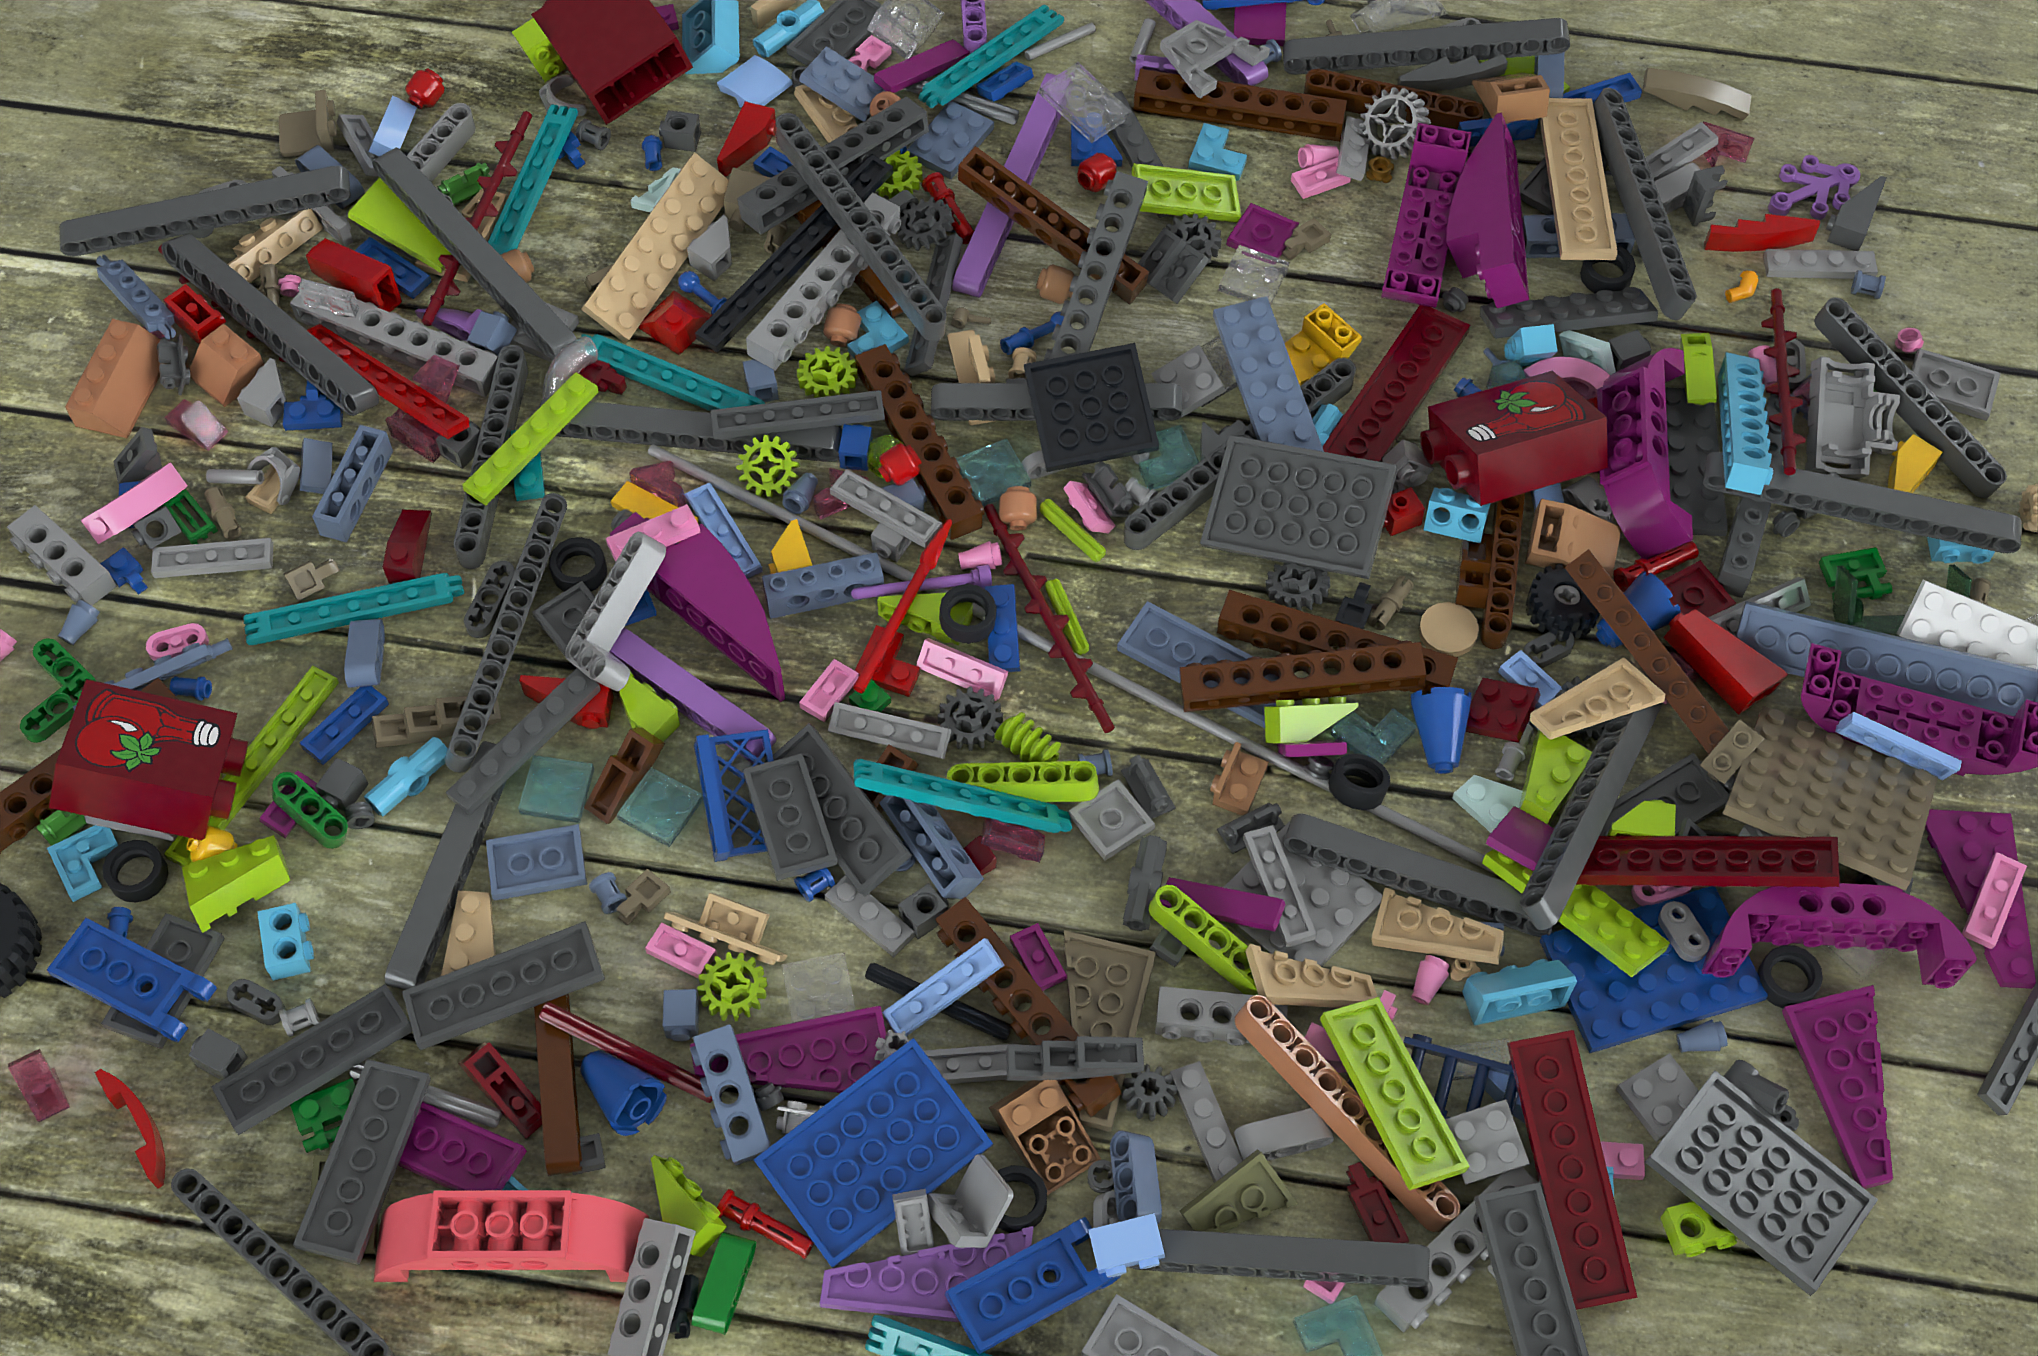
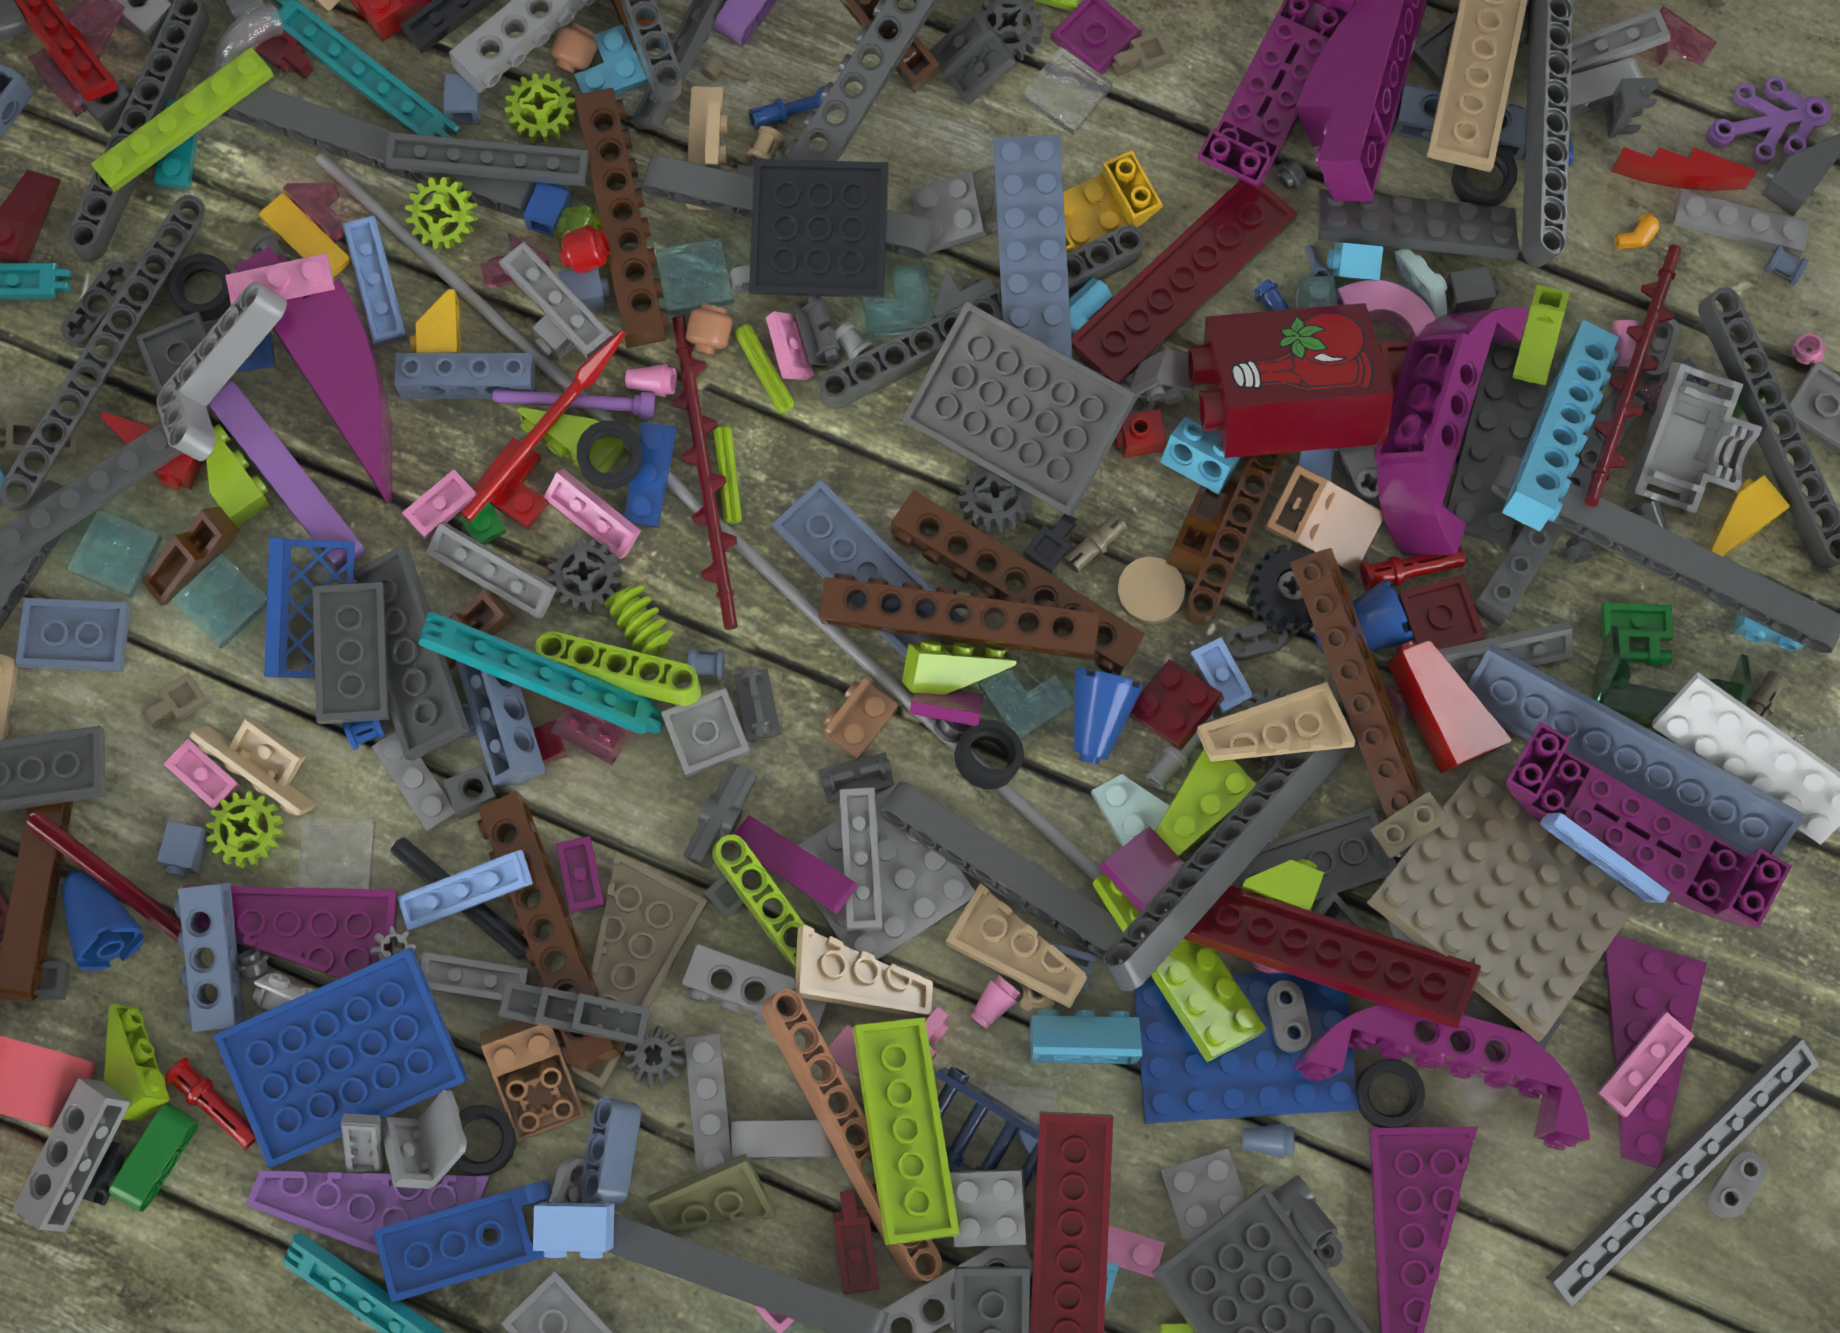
camera: 10 degrees right, 15 degrees up
sand blue bush [589,872,627,914] -> none
sand blue cone [782,473,818,514] -> none
medium nougat head [1036,264,1074,304] -> none
dark grey bush [1087,1160,1114,1194] -> none

